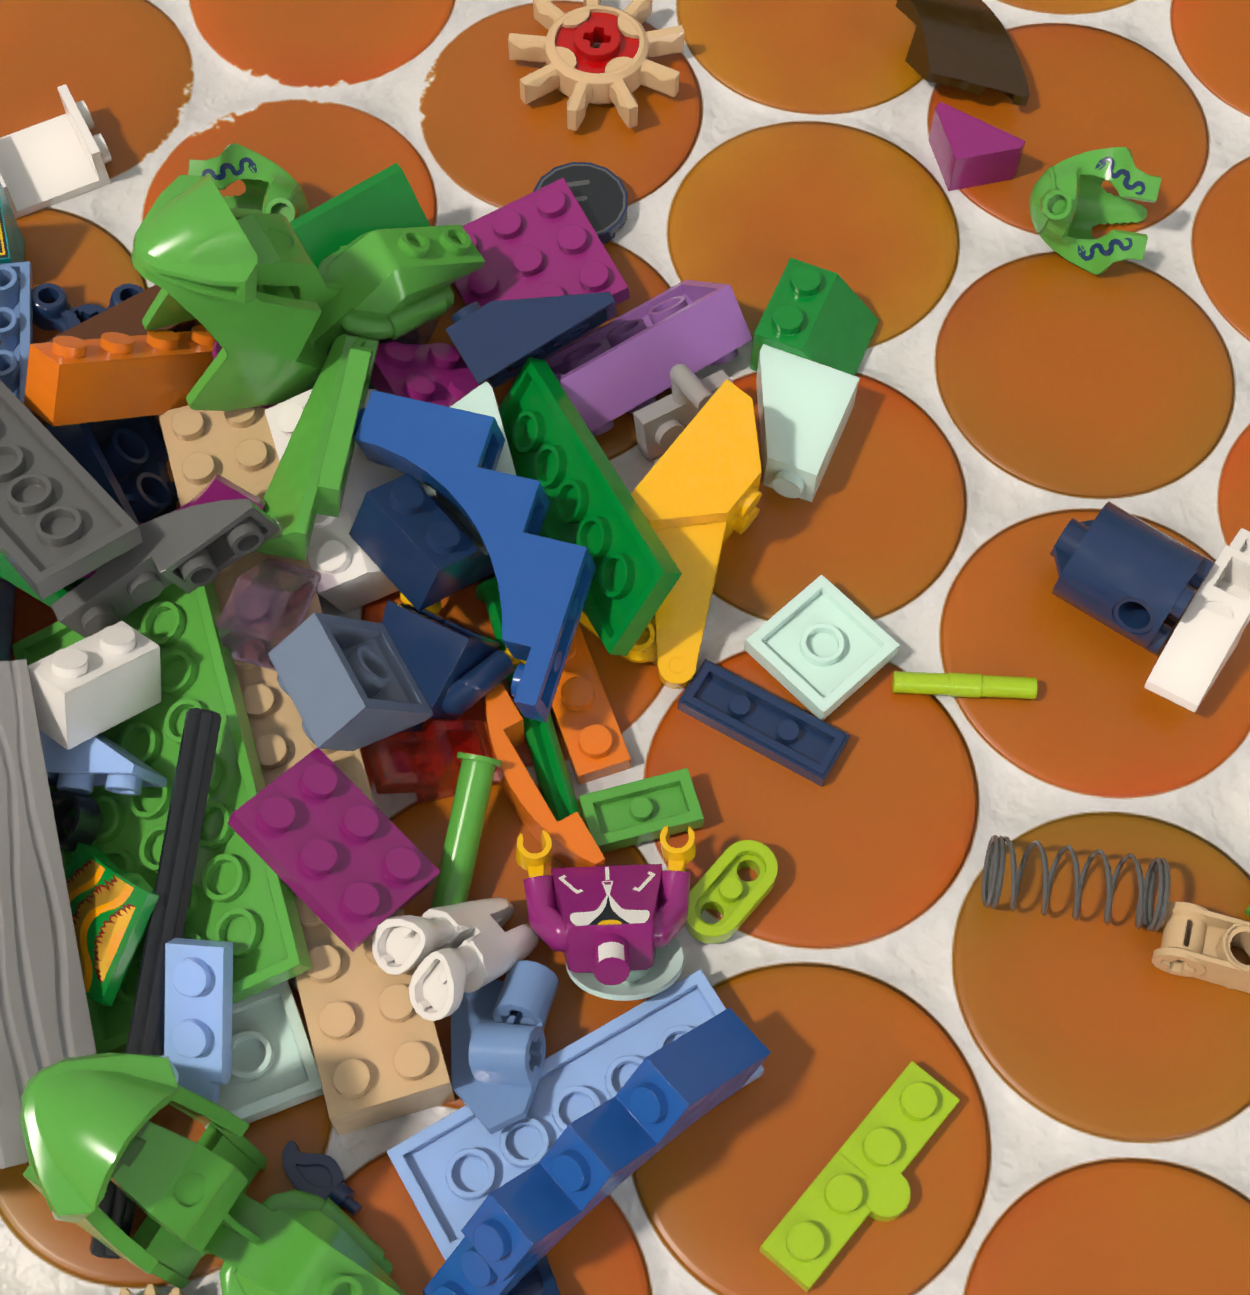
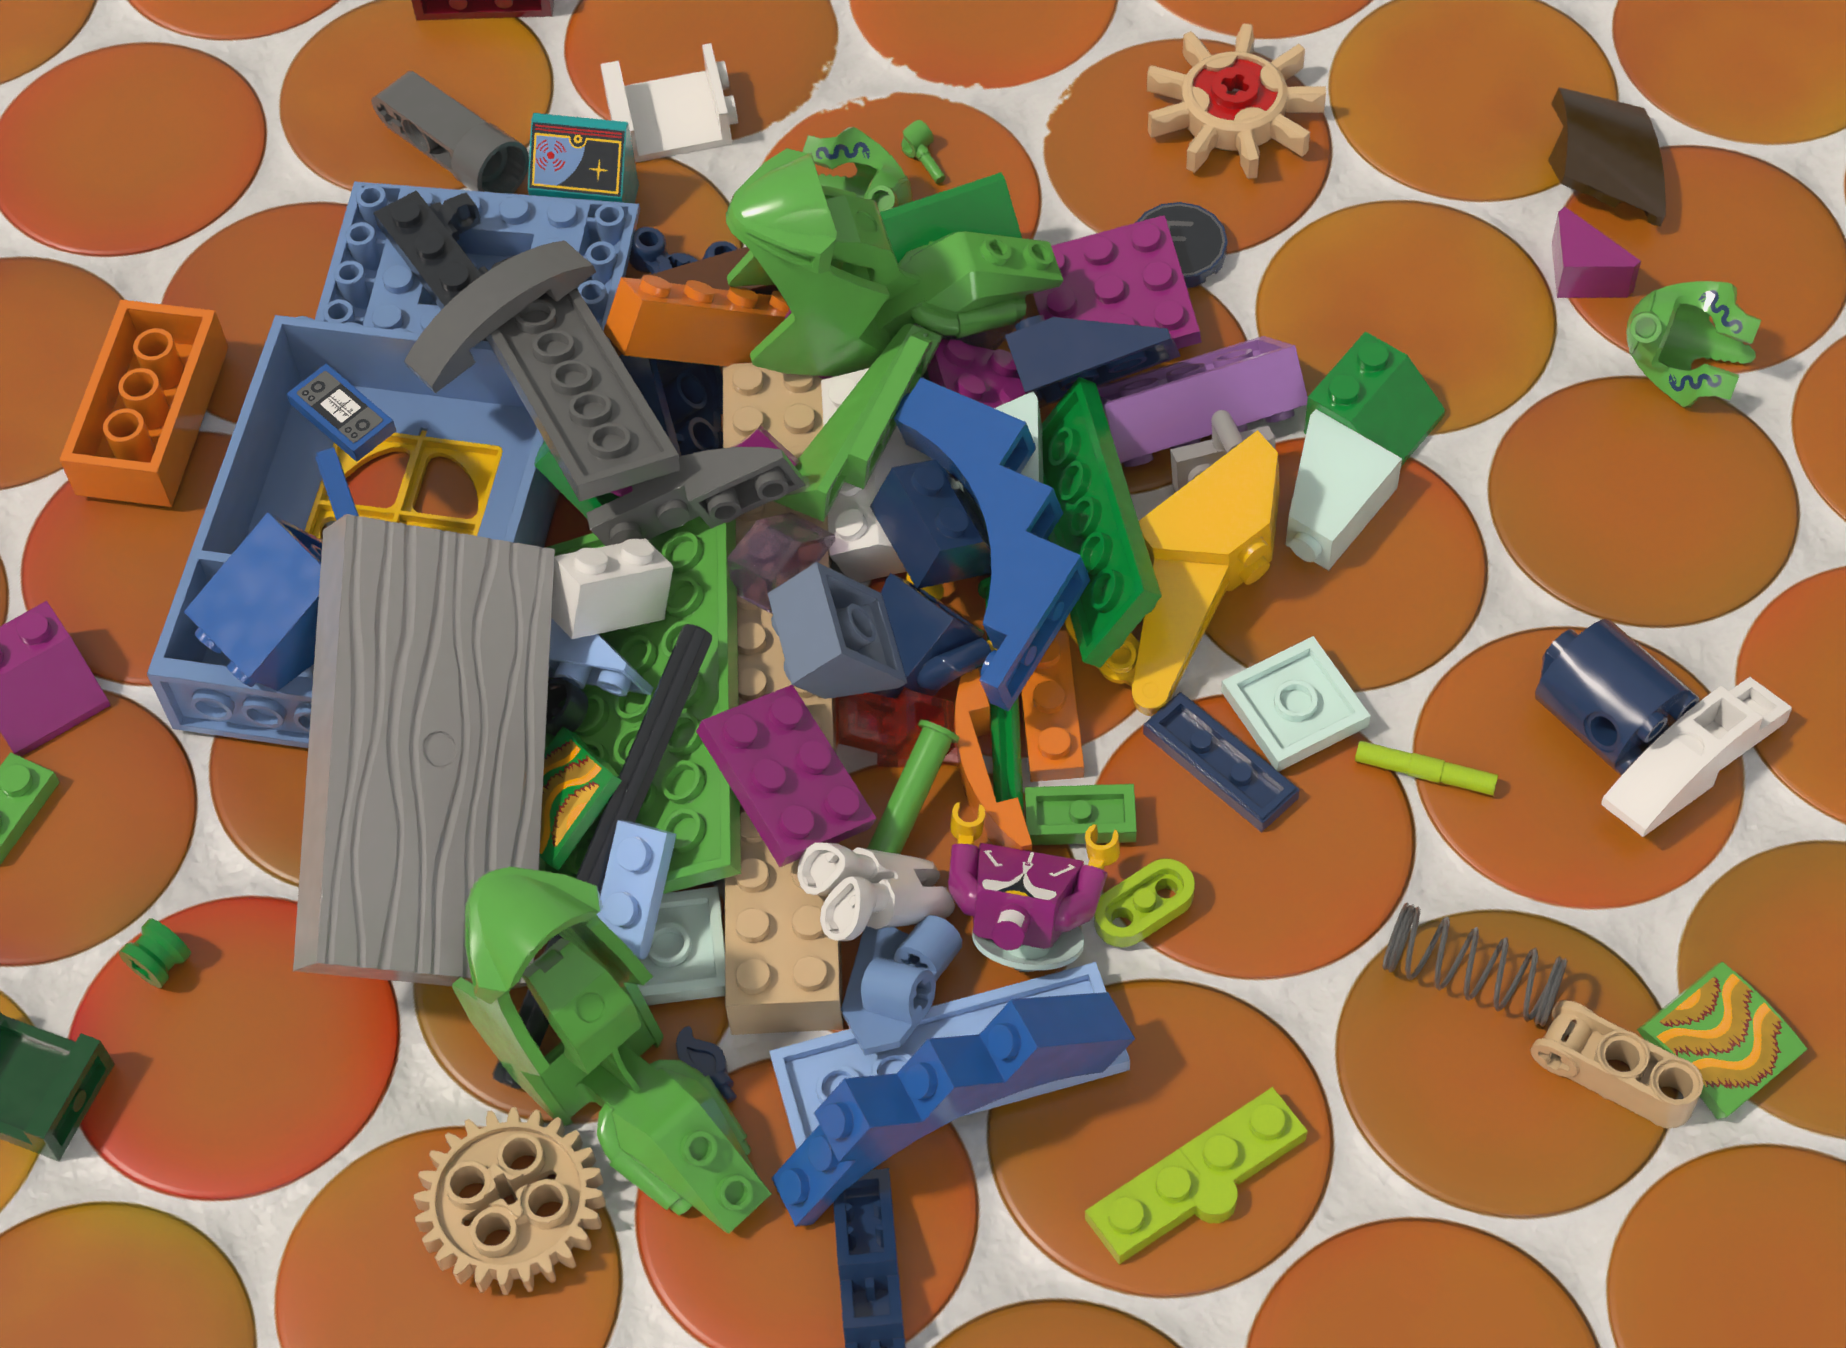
camera: 20 degrees right, 5 degrees down
none -> bright green hand [901,120,946,184]

